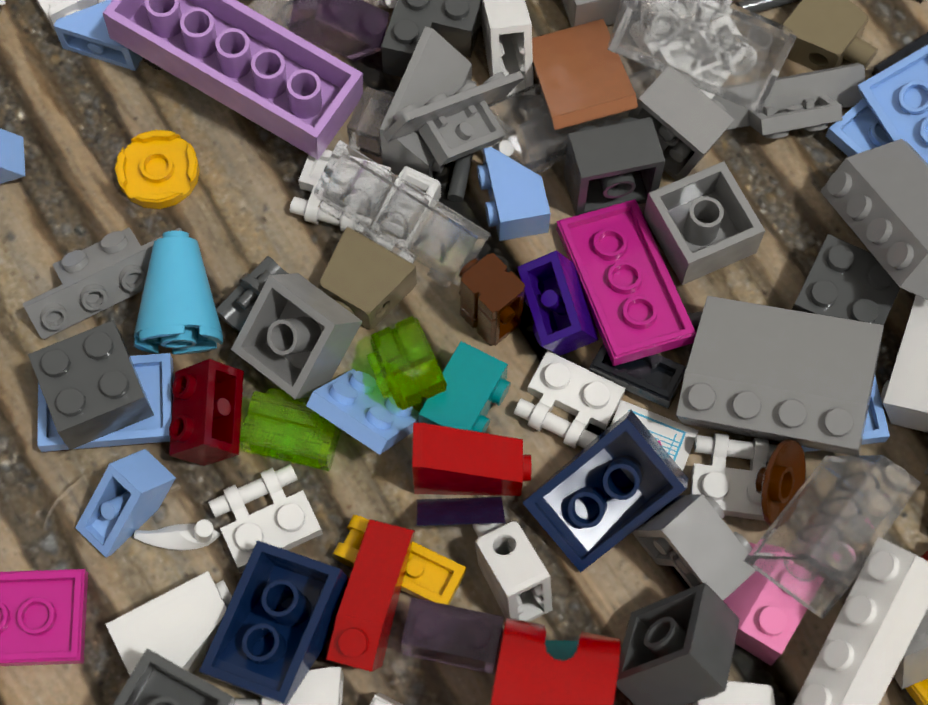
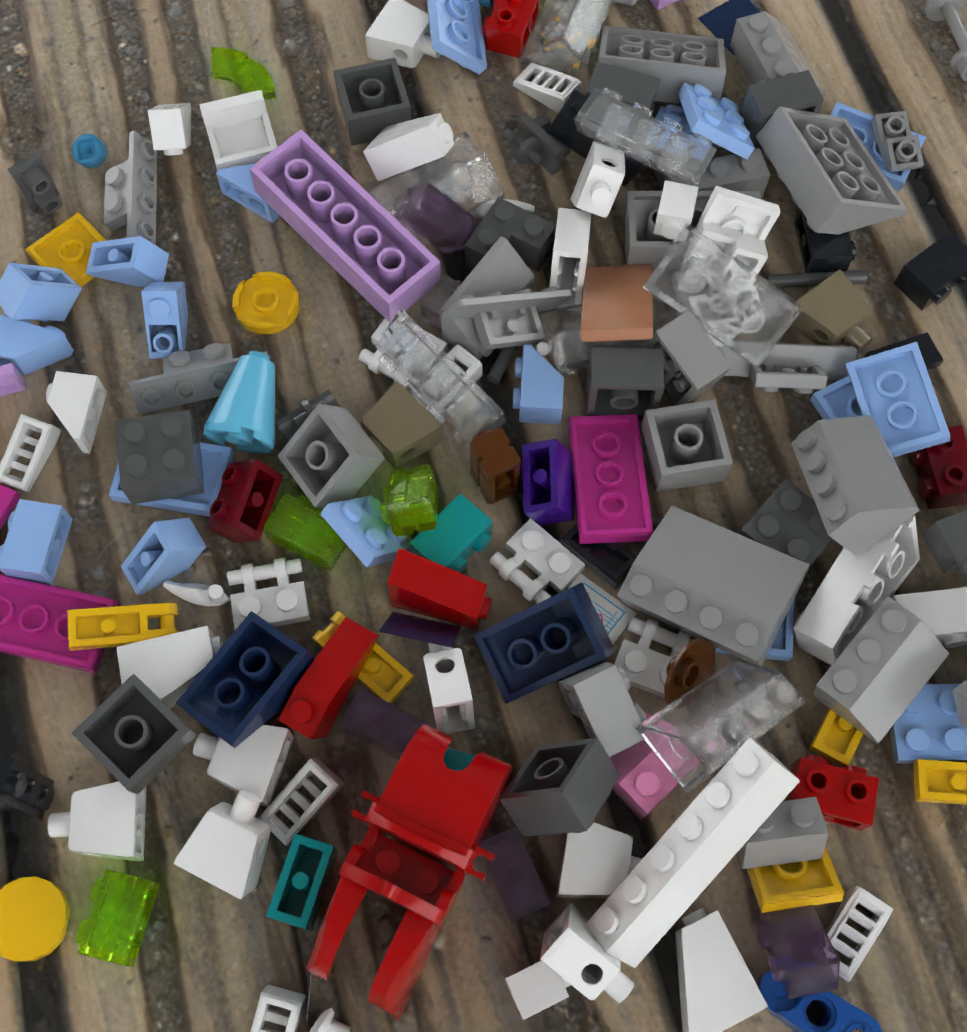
camera: 15 degrees right, 0 degrees up
none -> yellow plate [67,603,179,651]
none -> light blue slope [141,282,188,359]

